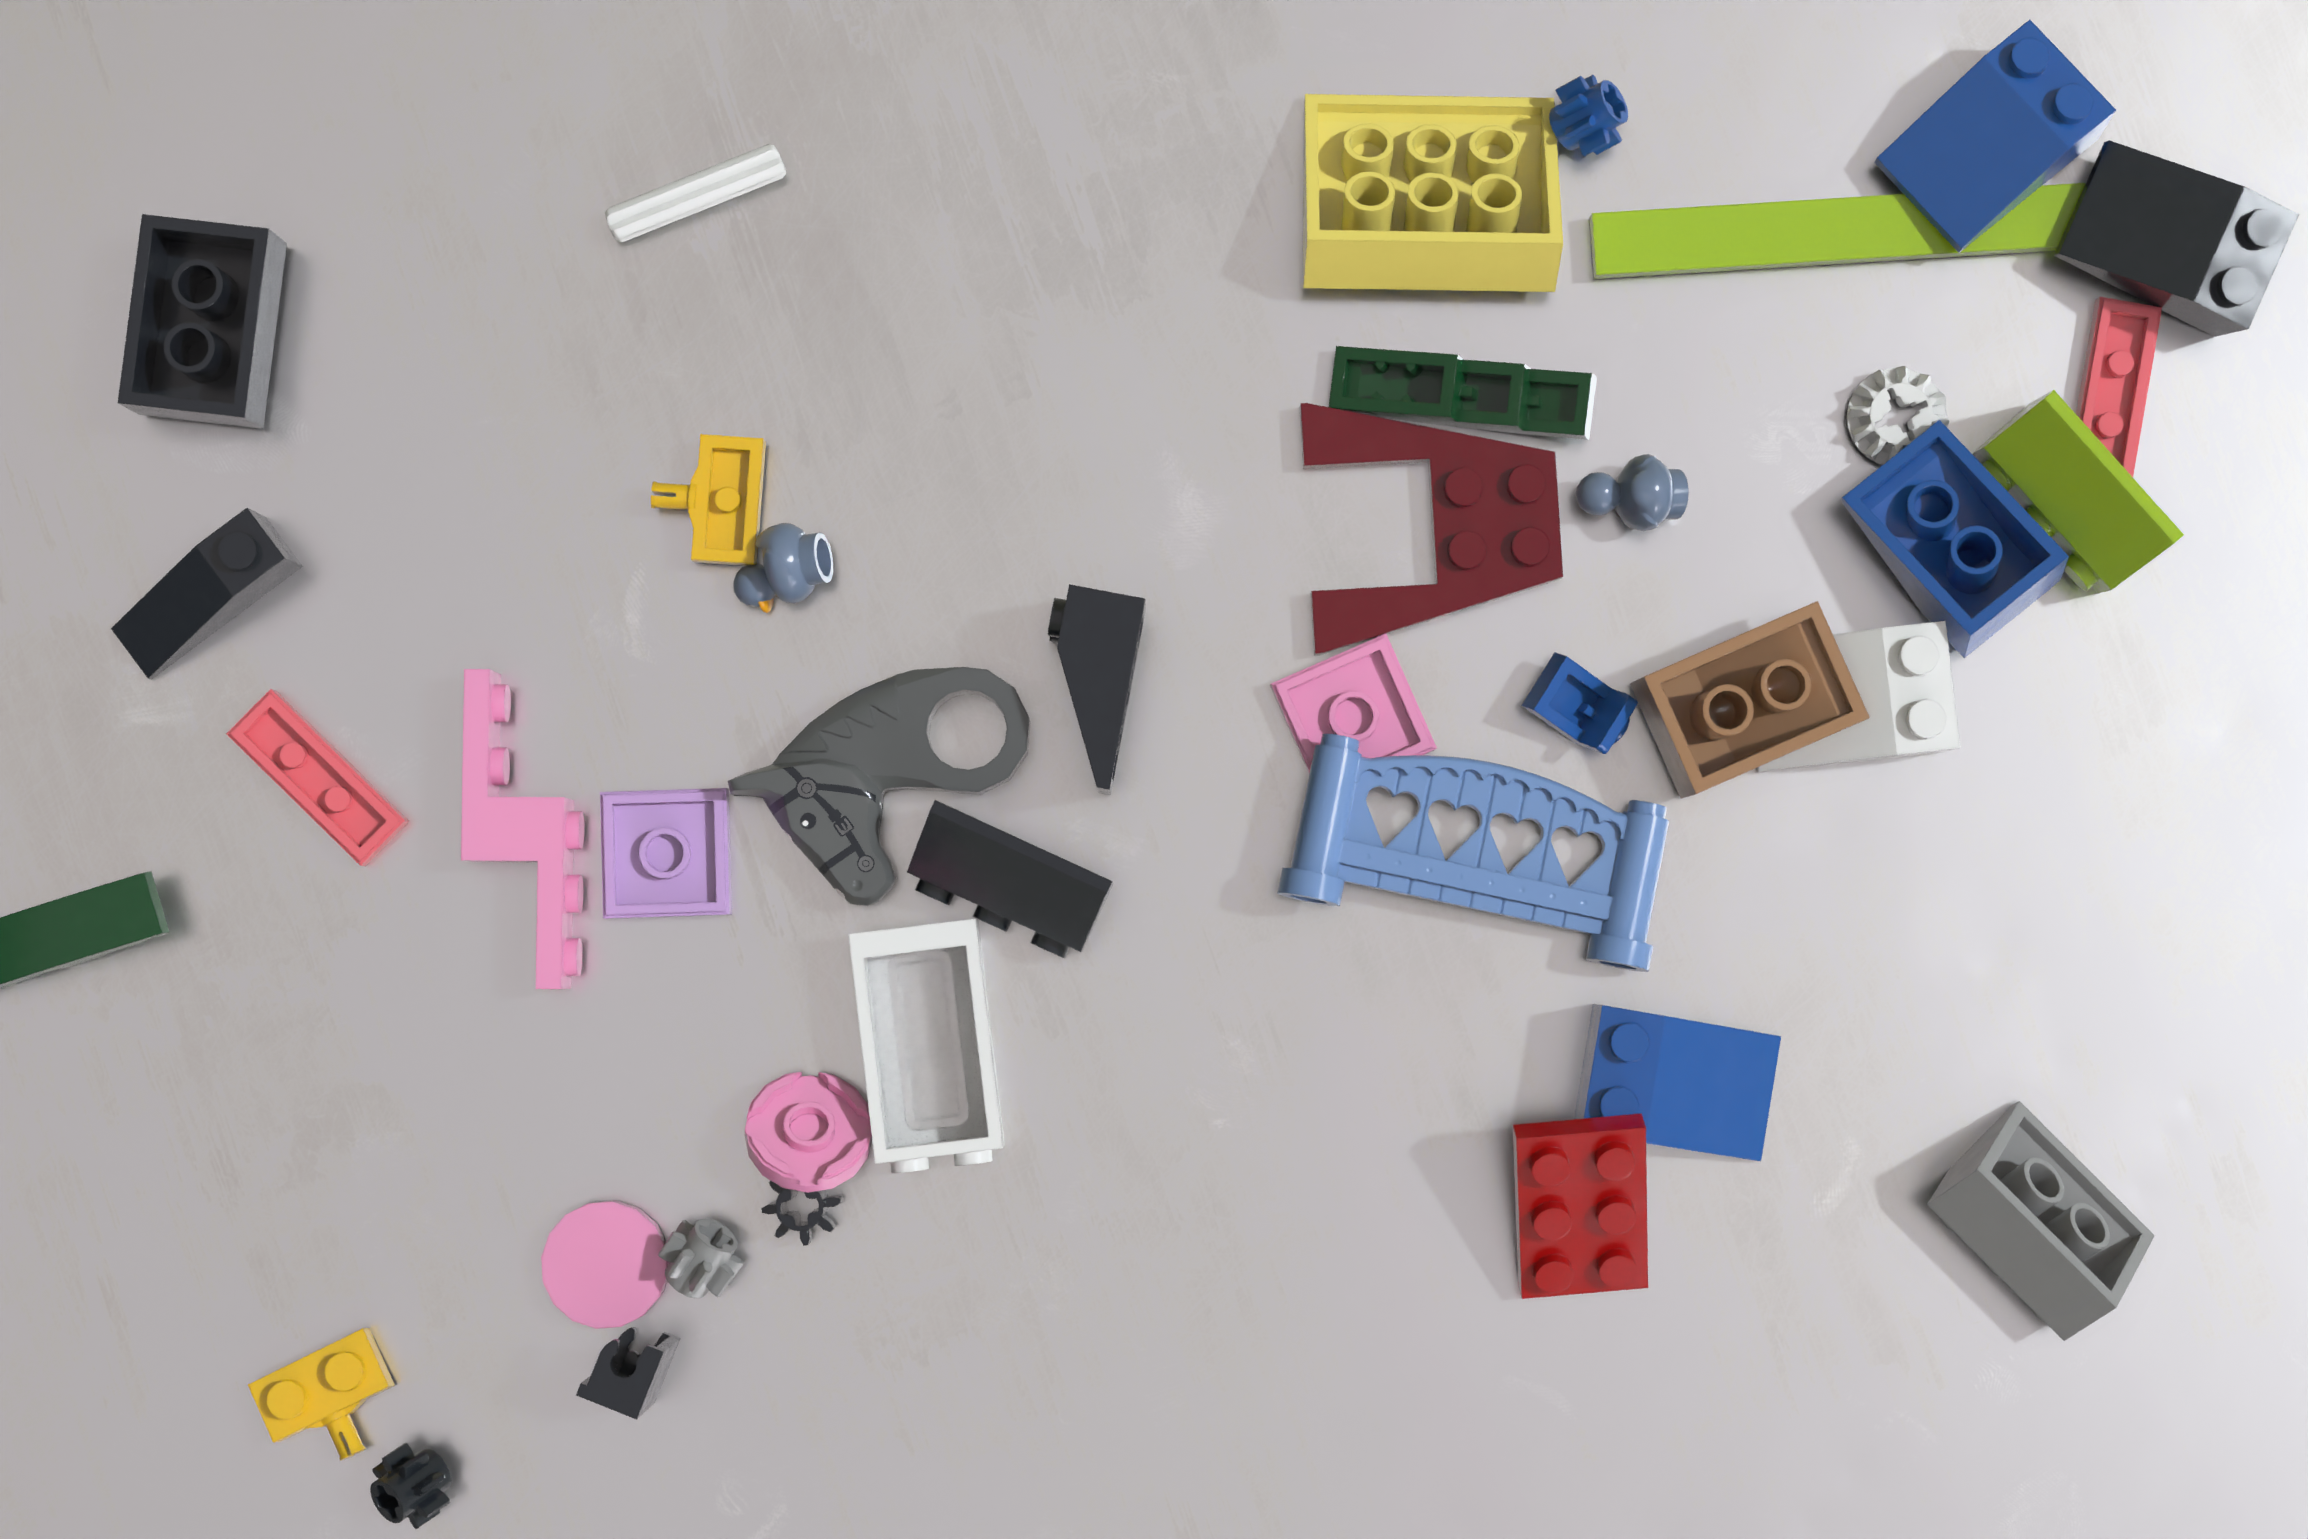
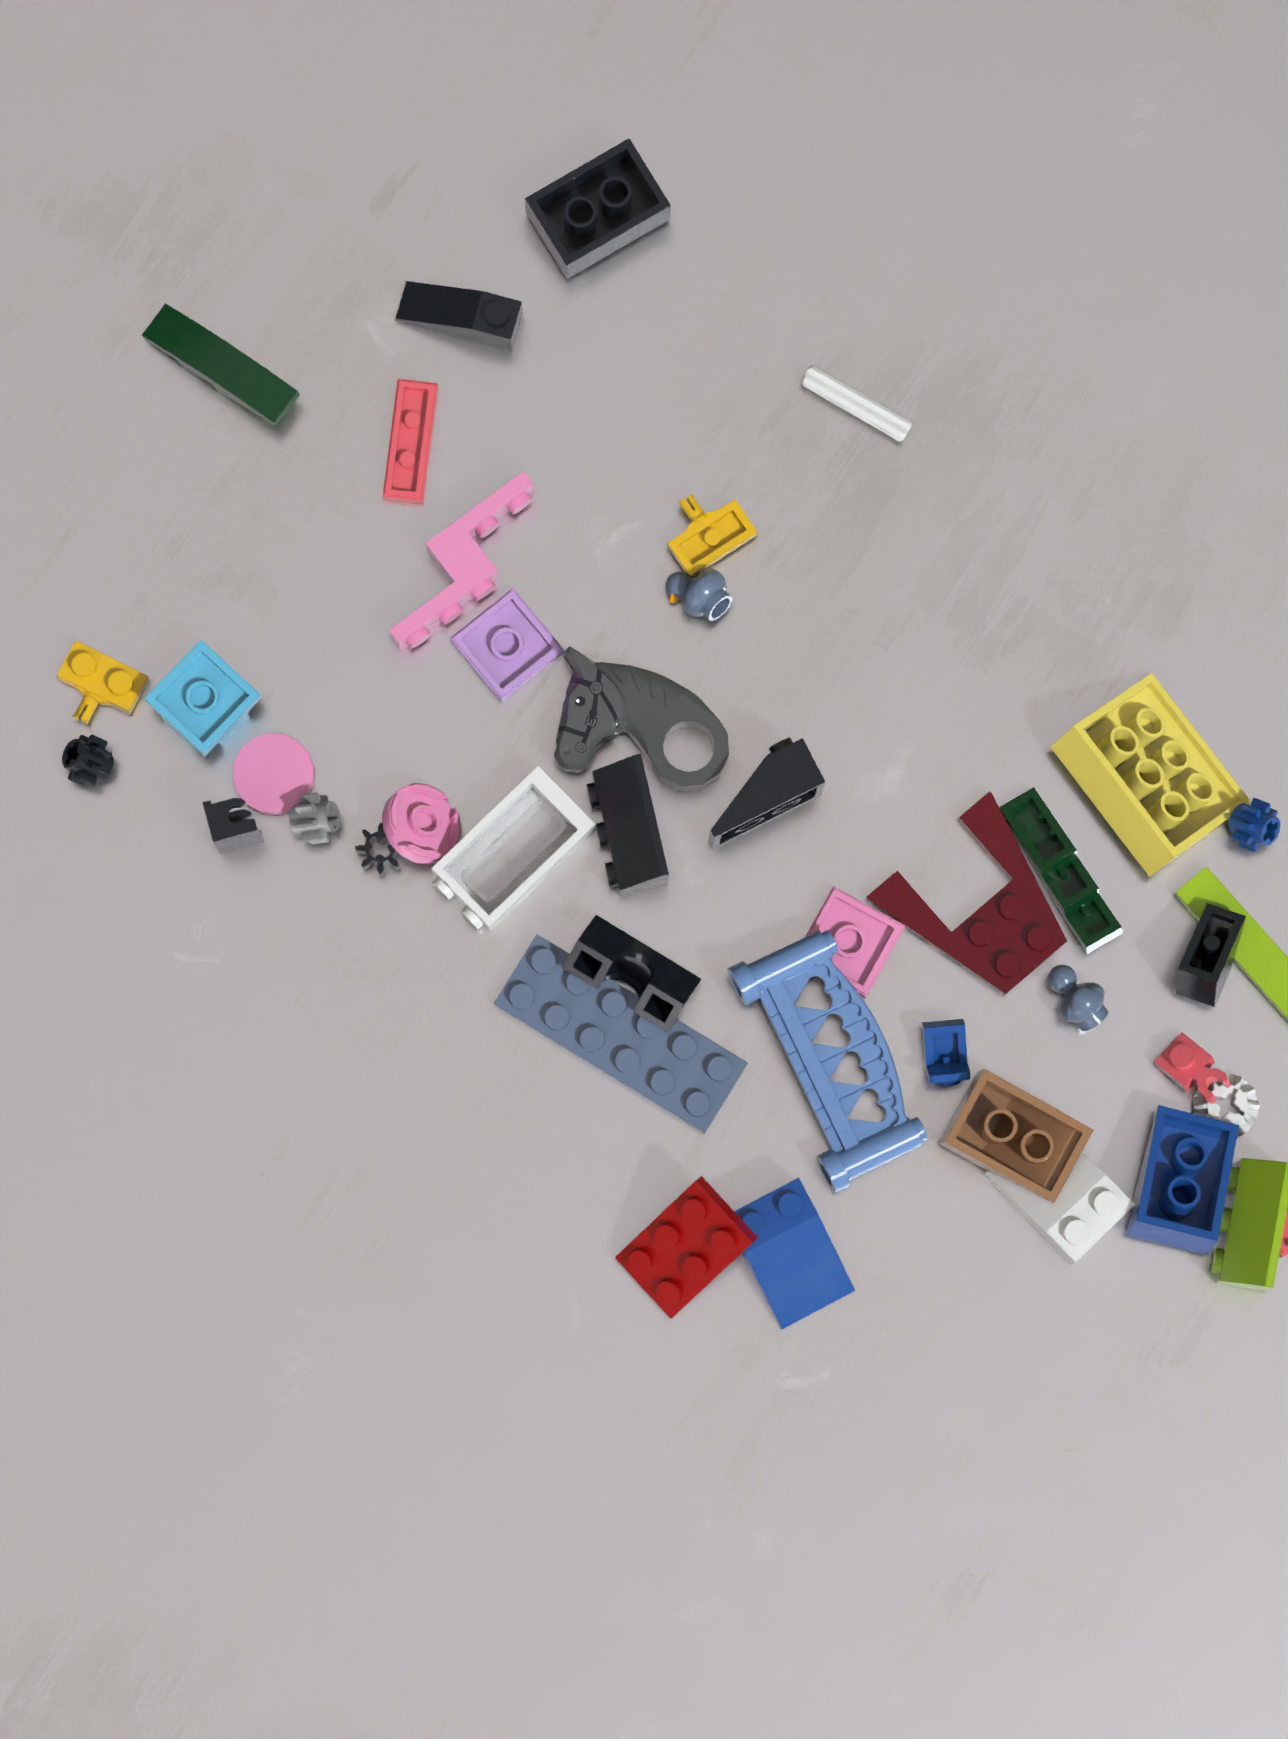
camera: 50 degrees right, 5 degrees down
light grey slope [1927,1101,2155,1341] -> none
none -> medium azure panel [144,640,262,757]
none -> sand blue plate [493,934,748,1134]
none -> black arch [563,915,701,1033]
none -> coral plate [1154,1032,1231,1104]
none -> black slope [1176,903,1246,1007]

